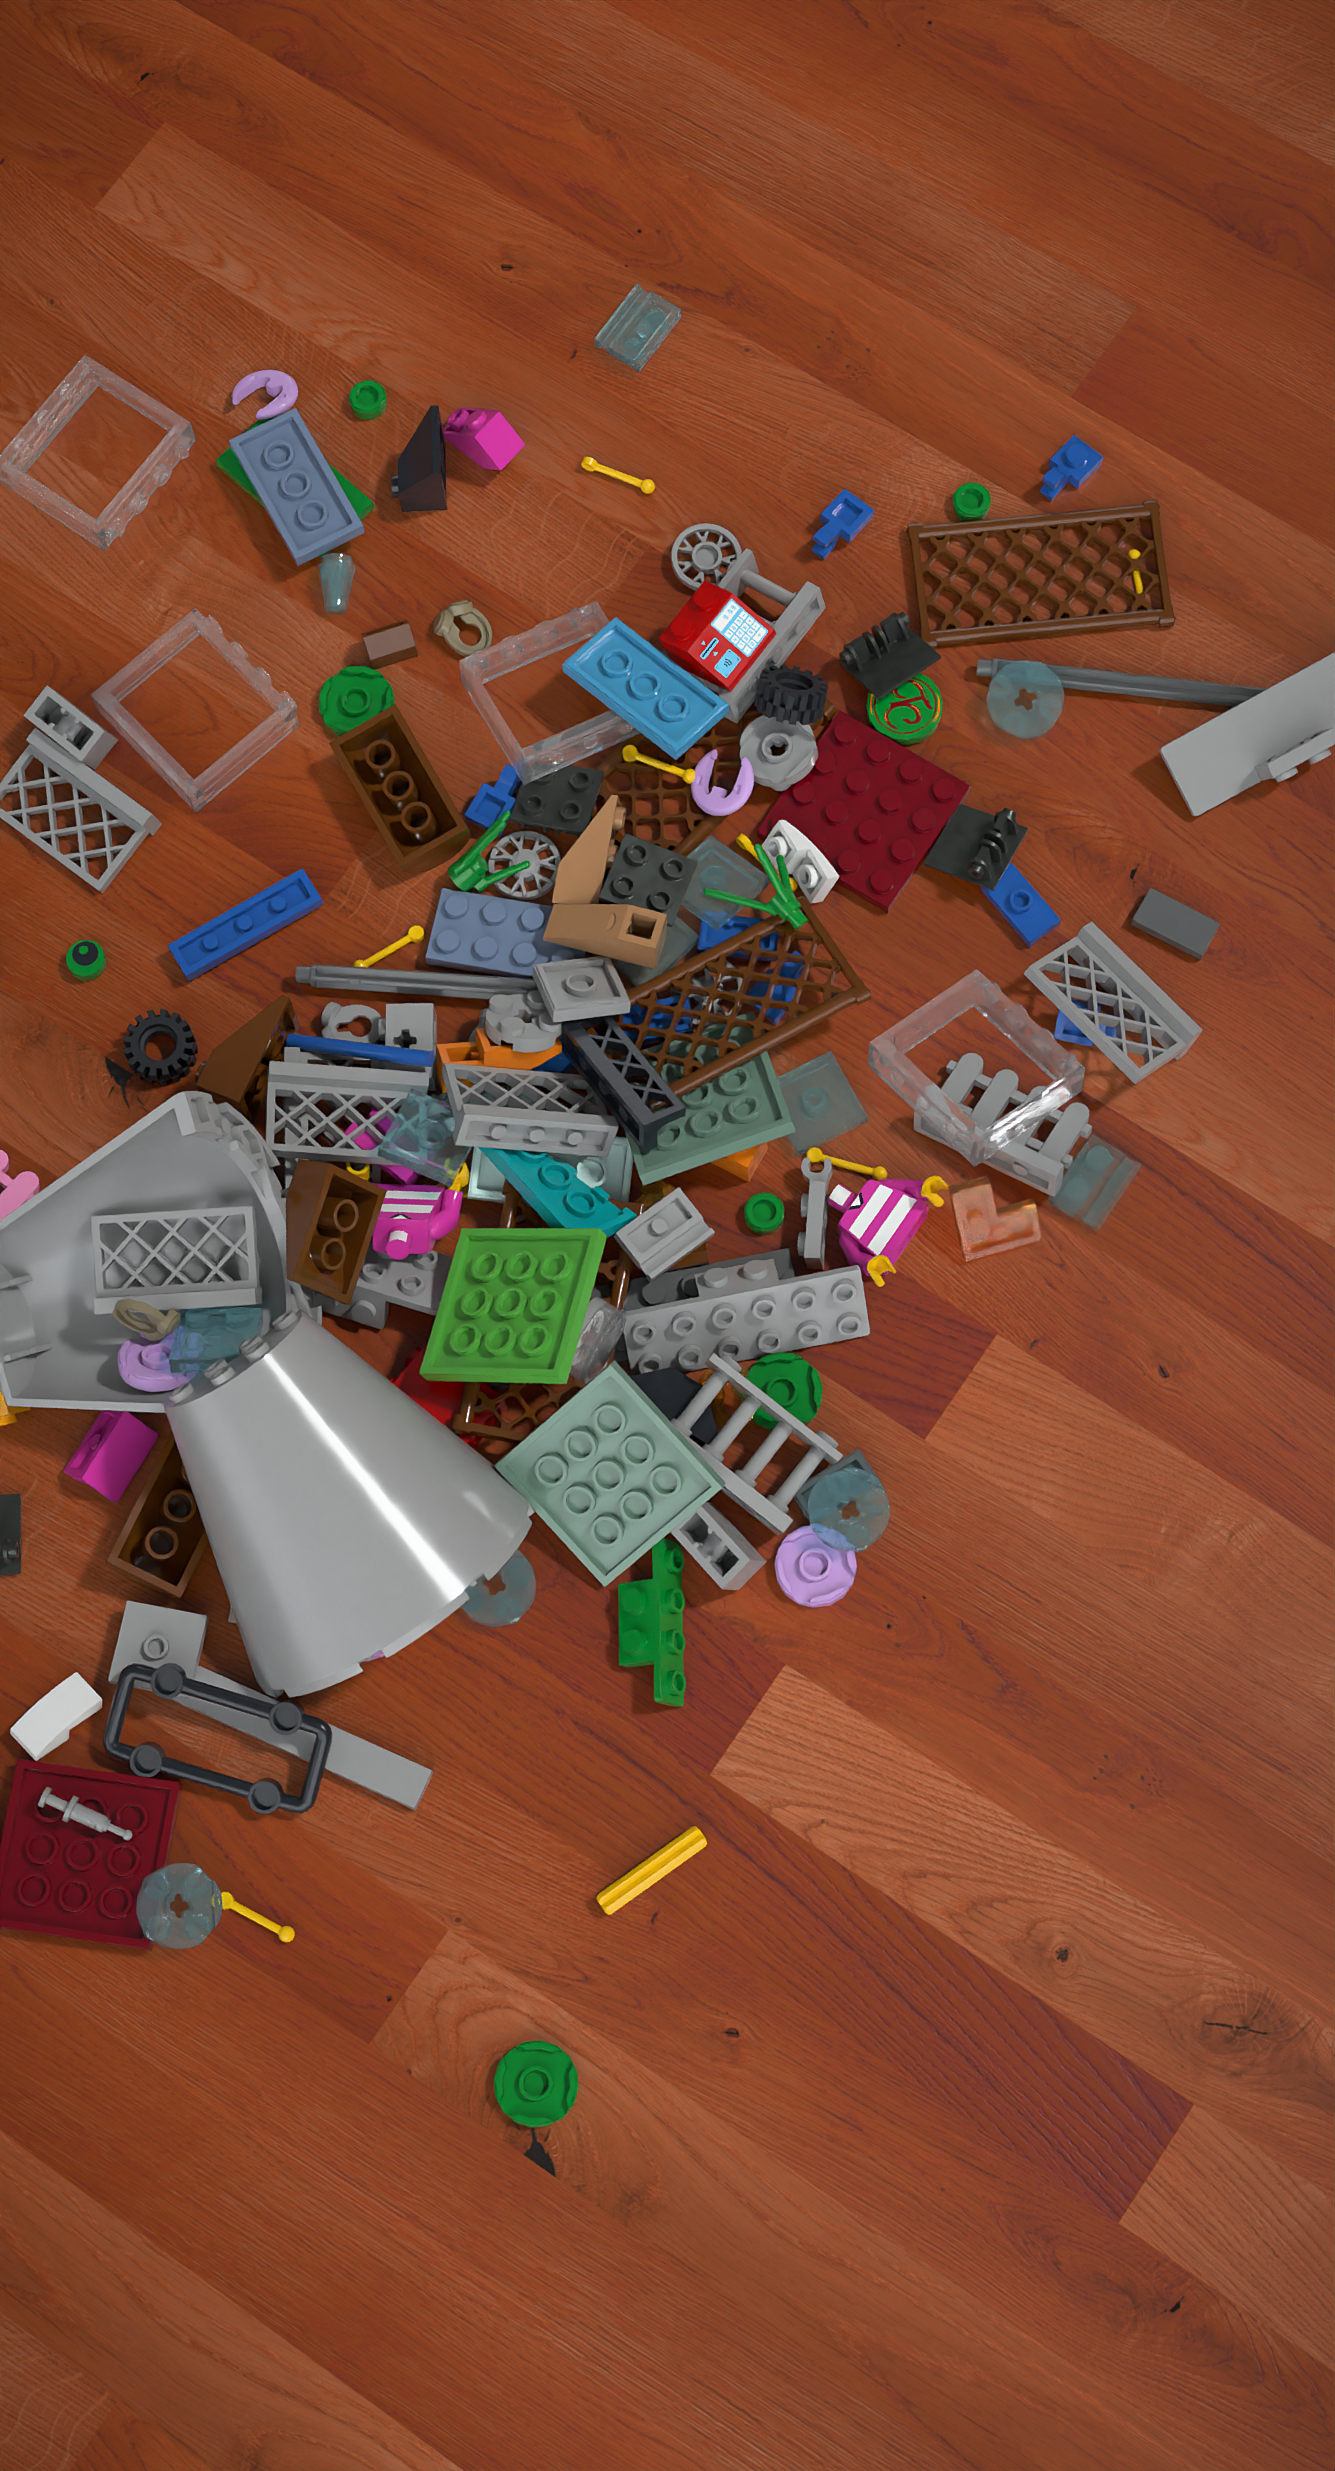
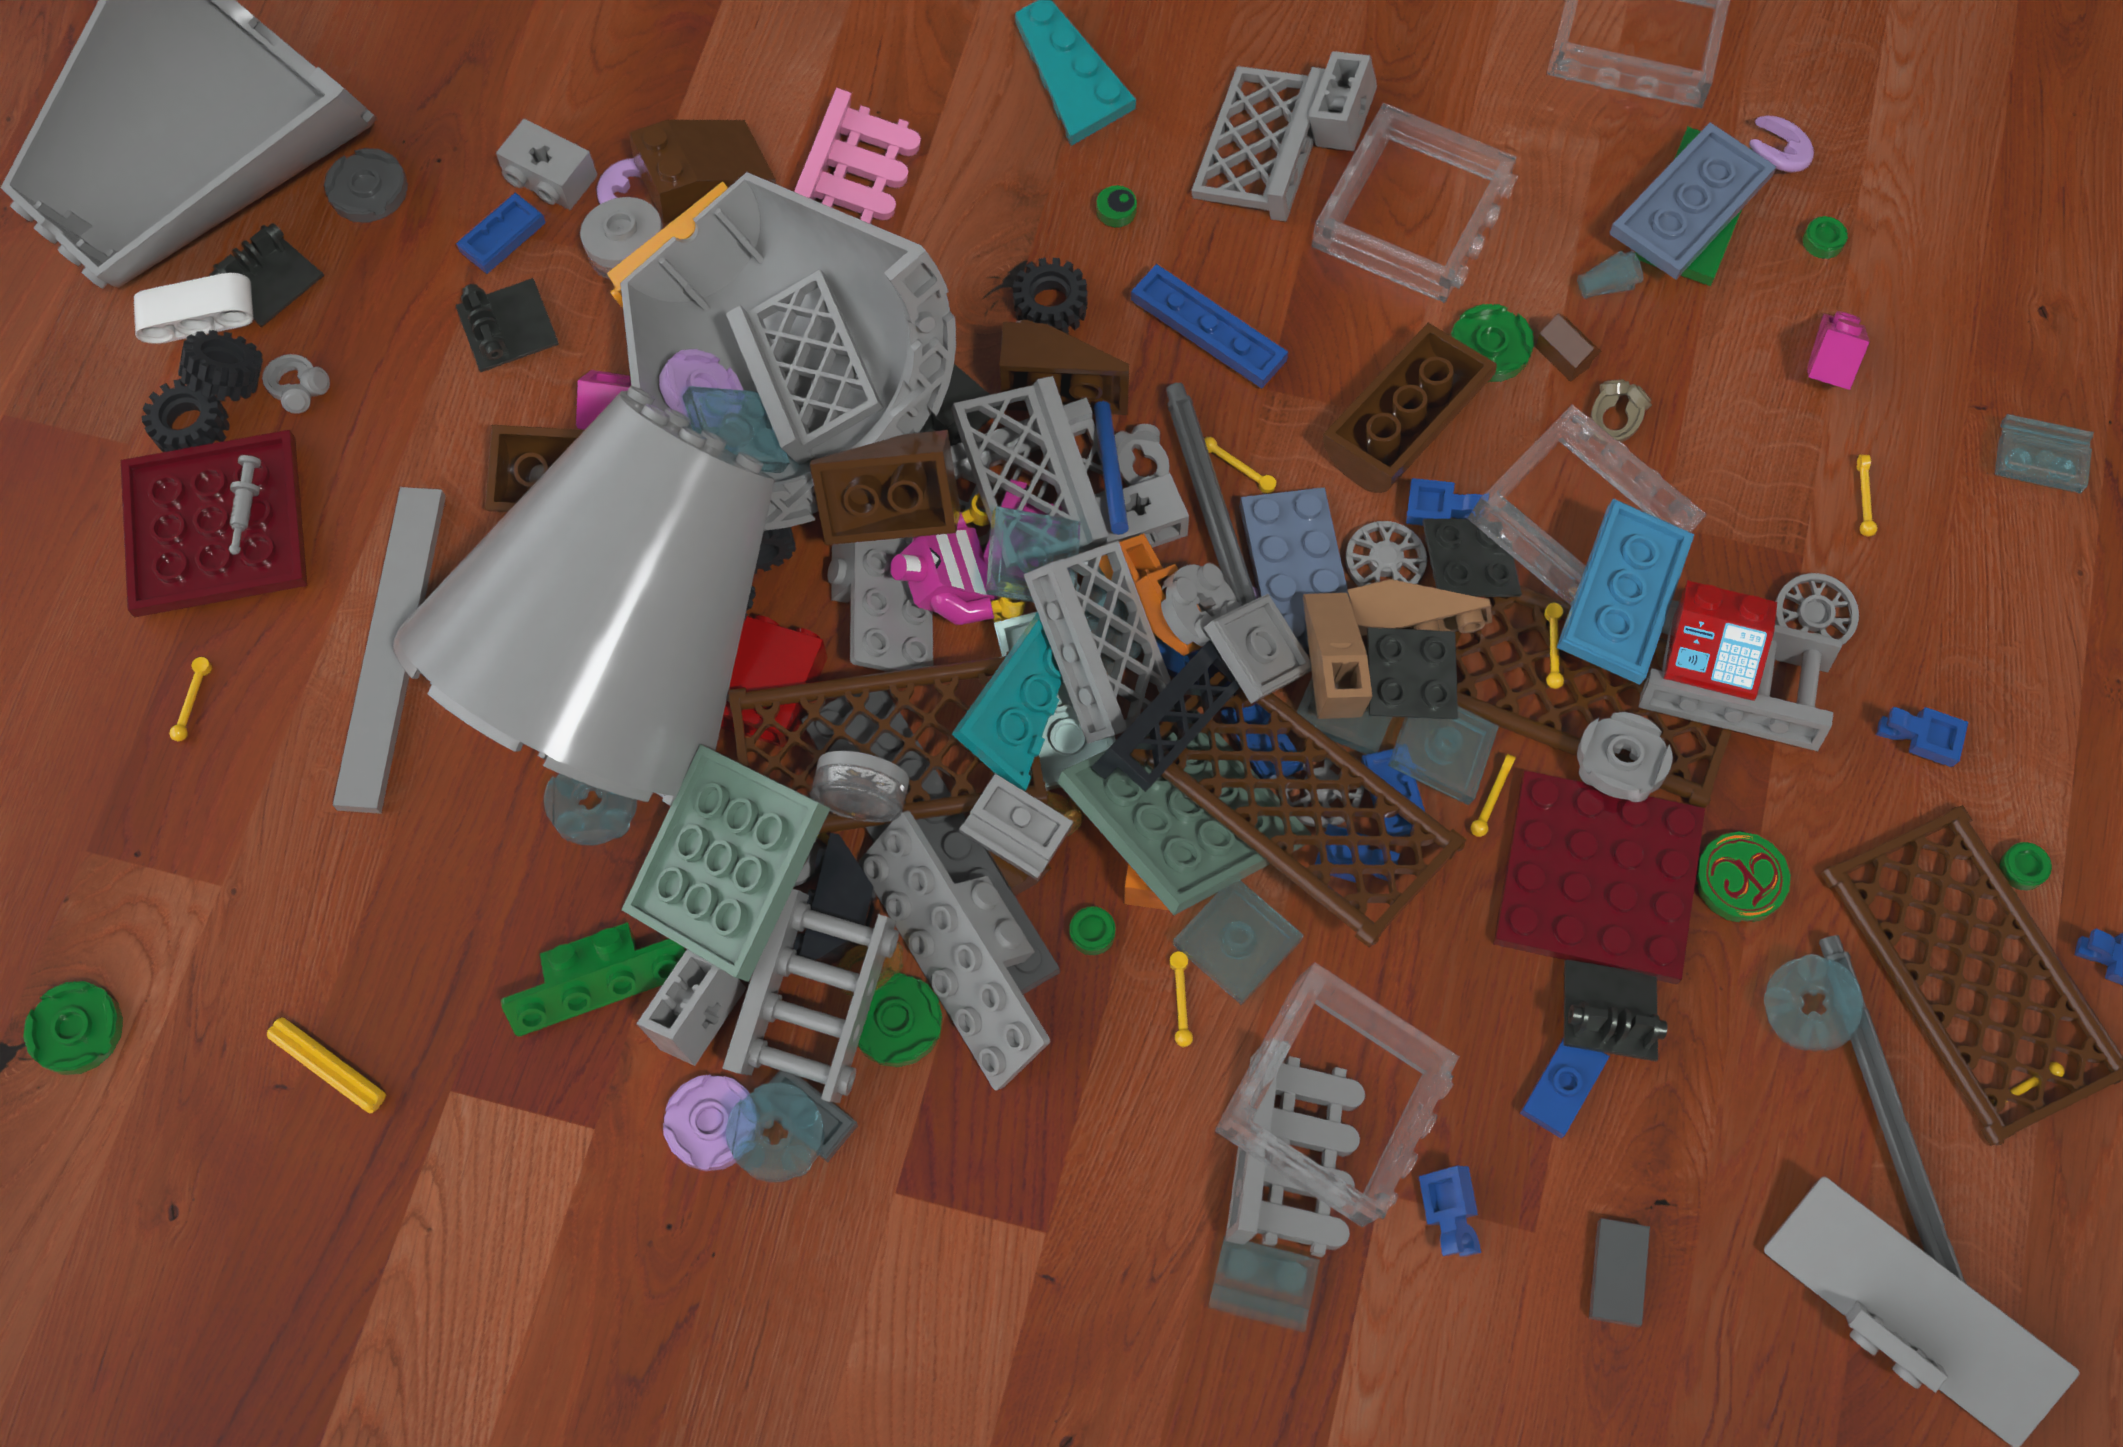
camera: 65 degrees right, 5 degrees down
white slope [10,1672,102,1761] -> none
black bar [103,1663,333,1814] -> none
light grey plate [108,1600,209,1698] -> none
dark tan piece [113,1299,181,1341] -> none
clear light blue plate [136,1863,223,1949] -> none
black slope [391,405,447,512] -> none
bright green plate [419,1228,607,1384] -> none
green plant [447,810,530,892] -> none
lavender head [691,749,754,816] -> none
green plant [704,844,809,930] -> none
black tyre [754,665,828,725] -> none
white slope [762,820,840,904] -> none
light grey plate [798,1157,833,1270] -> none
torso [827,1176,950,1287] -> none
pearl dark grey hinge [838,611,941,700] -> none
clear orange plate [948,1176,1042,1262] -> none
light grey fence [1024,921,1203,1084] -> none

